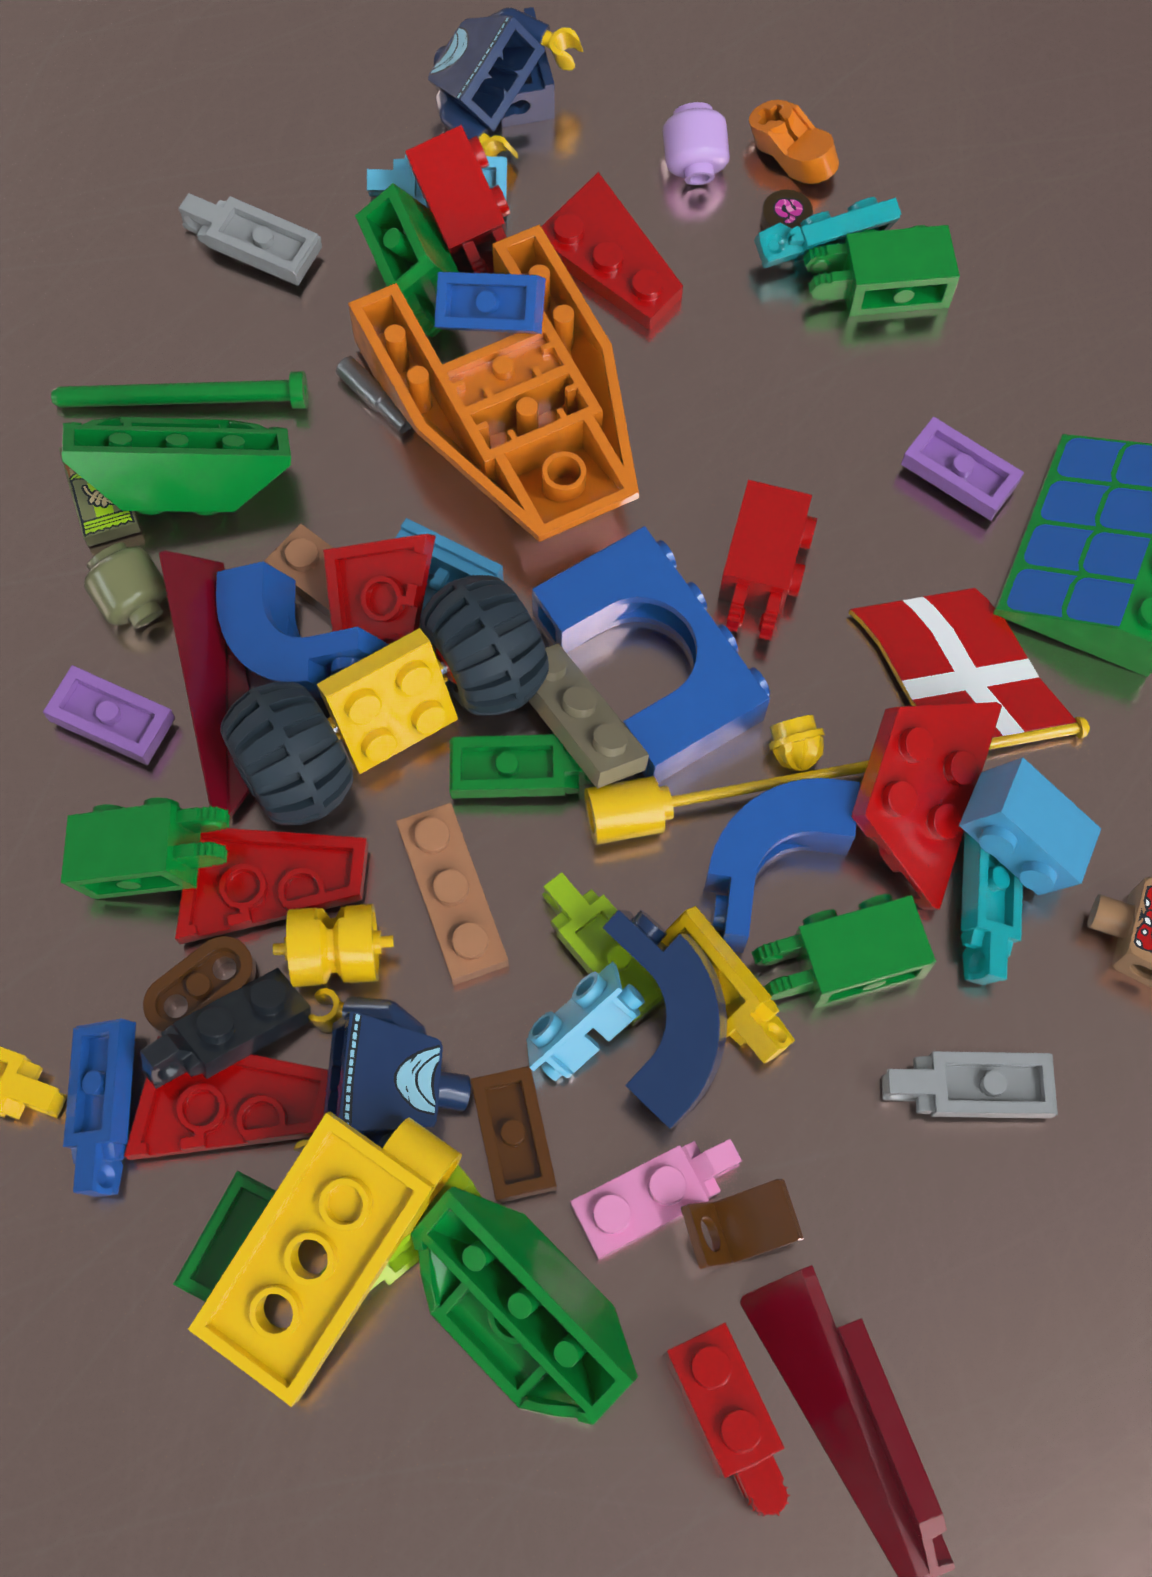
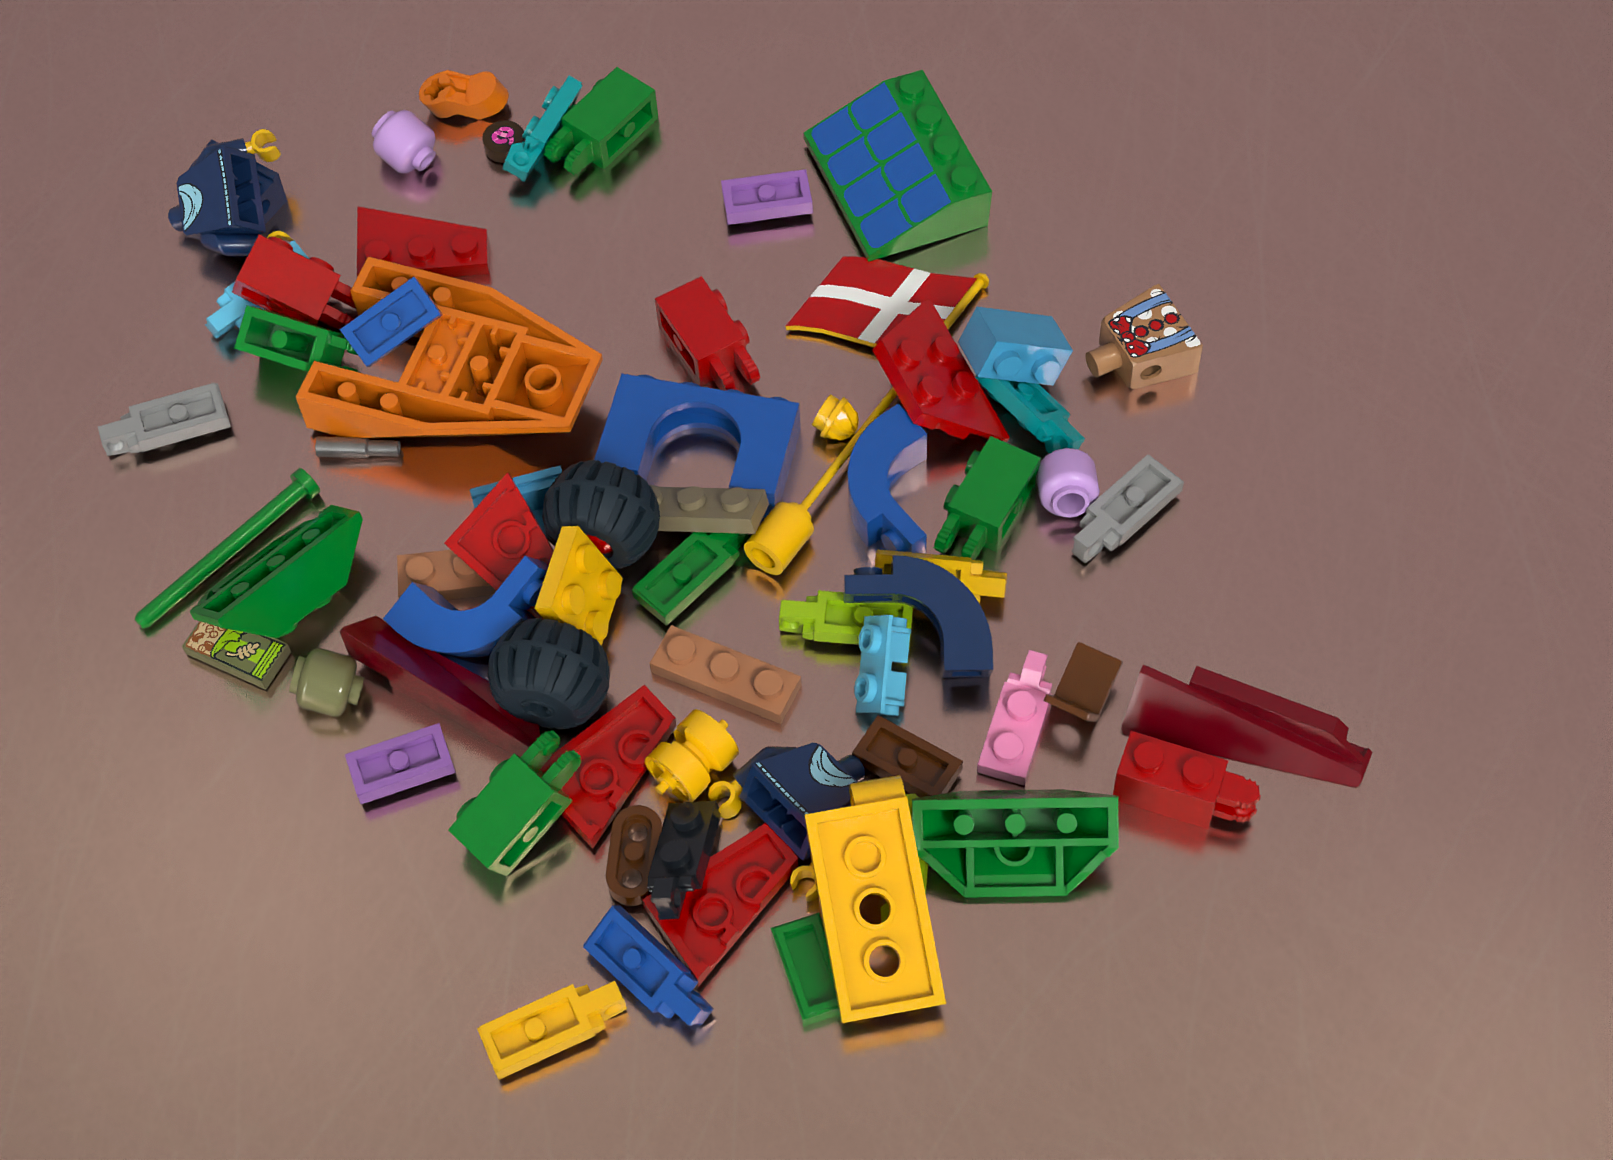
camera: 40 degrees left, 10 degrees down
none -> lavender head [1036,448,1100,518]

